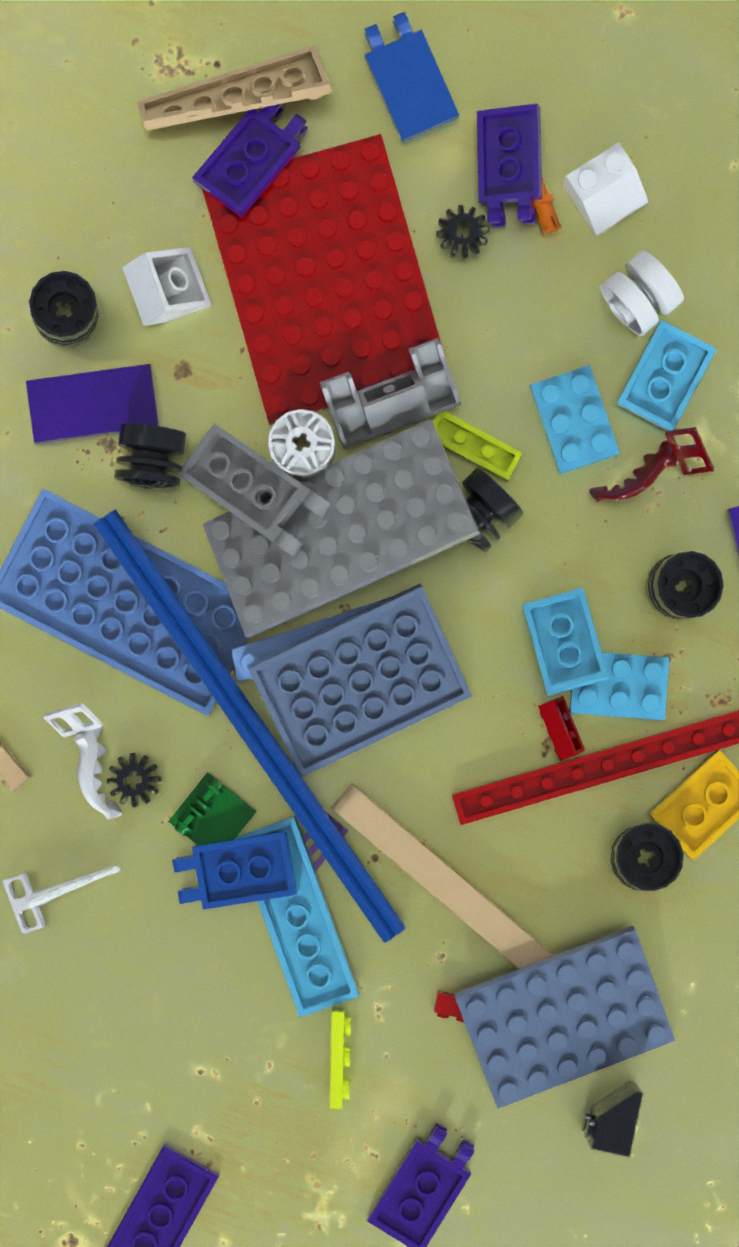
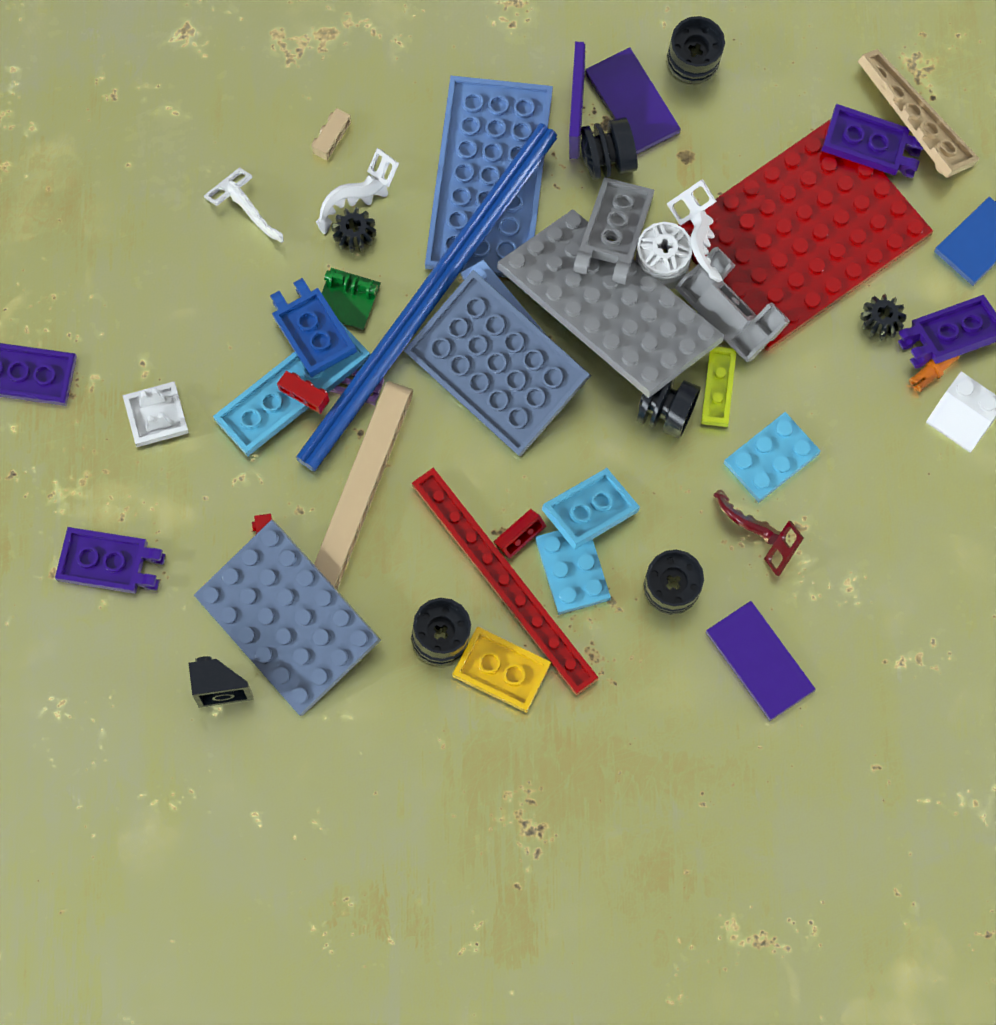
camera: 70 degrees right, 15 degrees down
white slope [122,247,211,326] -> none
neon yellow plate [330,1008,351,1109] -> none
white wheel [600,250,684,336] -> none
medium azure plate [616,319,717,431] -> none
none -> white plate [123,381,189,447]
none -> red piece [277,371,330,414]
none -> dark purple tile [569,41,585,159]
none -> white piece [667,179,723,282]

